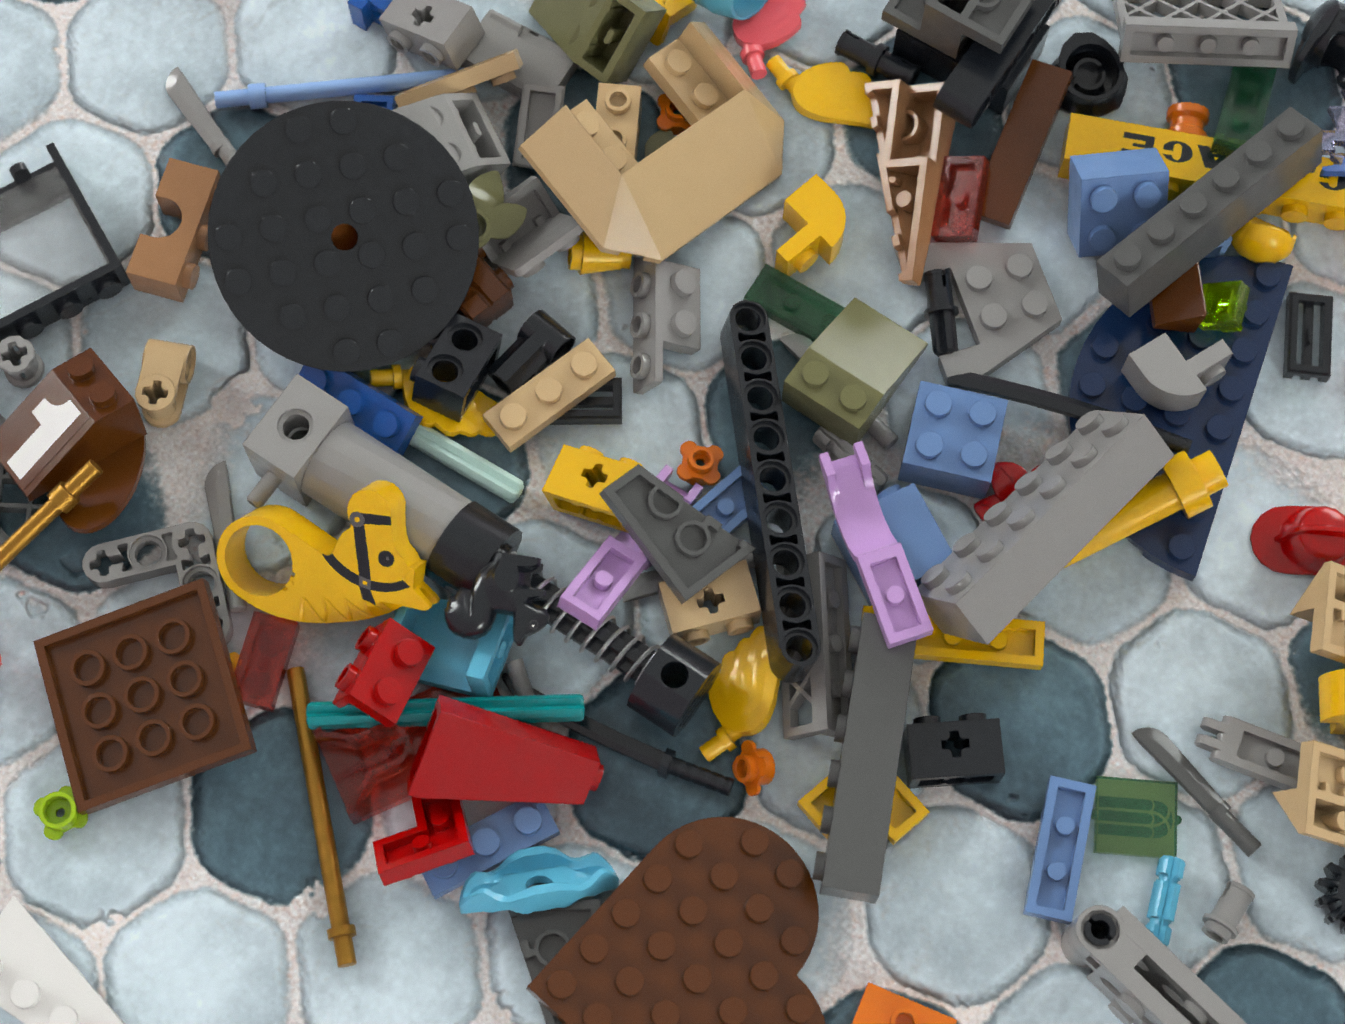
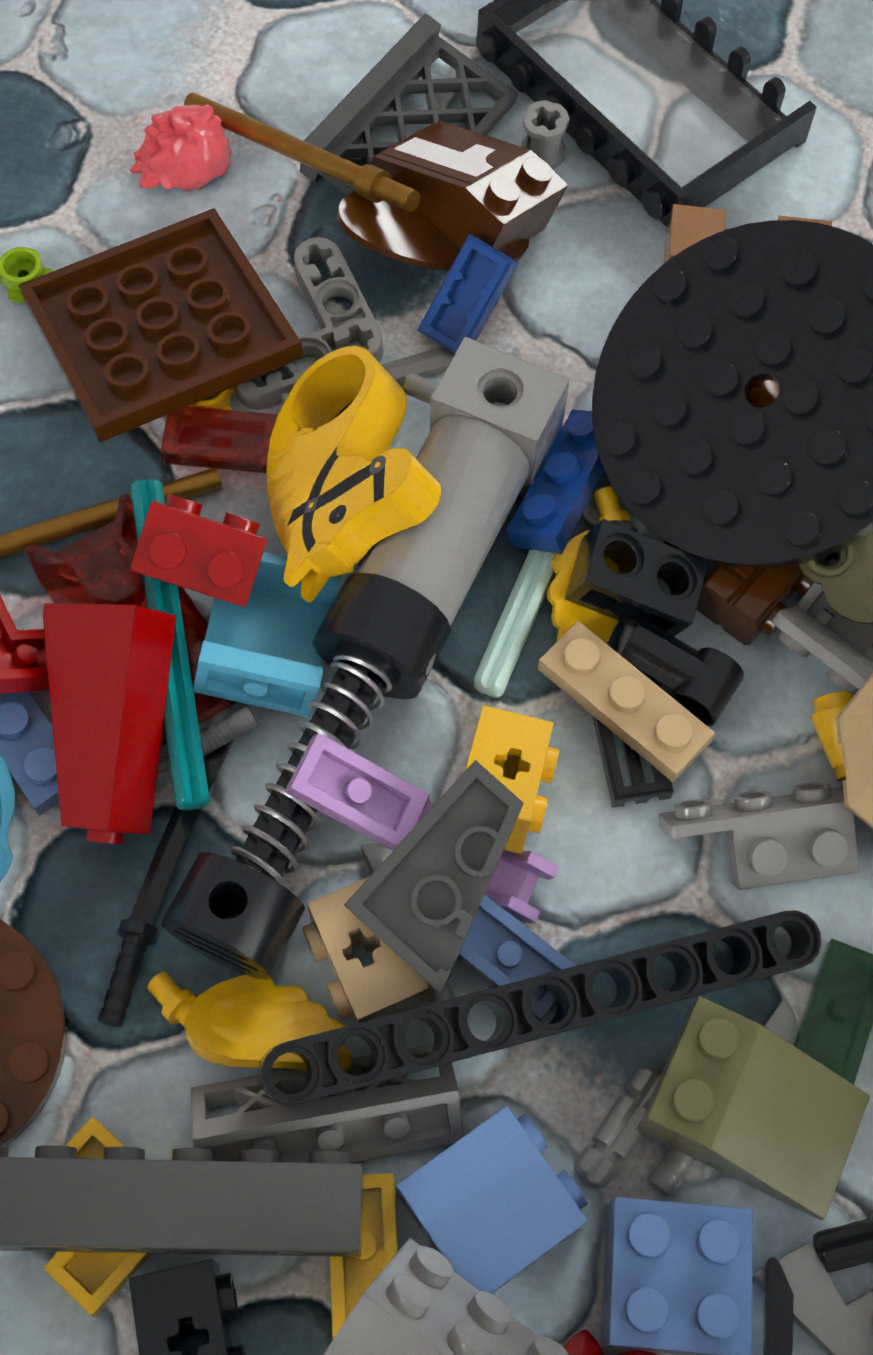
camera: 80 degrees right, 5 degrees down
tan piece [135,338,196,428] -> none
black animal [444,552,550,646] -> none
orange plate [676,441,724,486] -> none
orange plate [732,740,775,796] -> none
lavender piece [818,441,934,649] -> none
none -> blue plate [417,234,519,354]

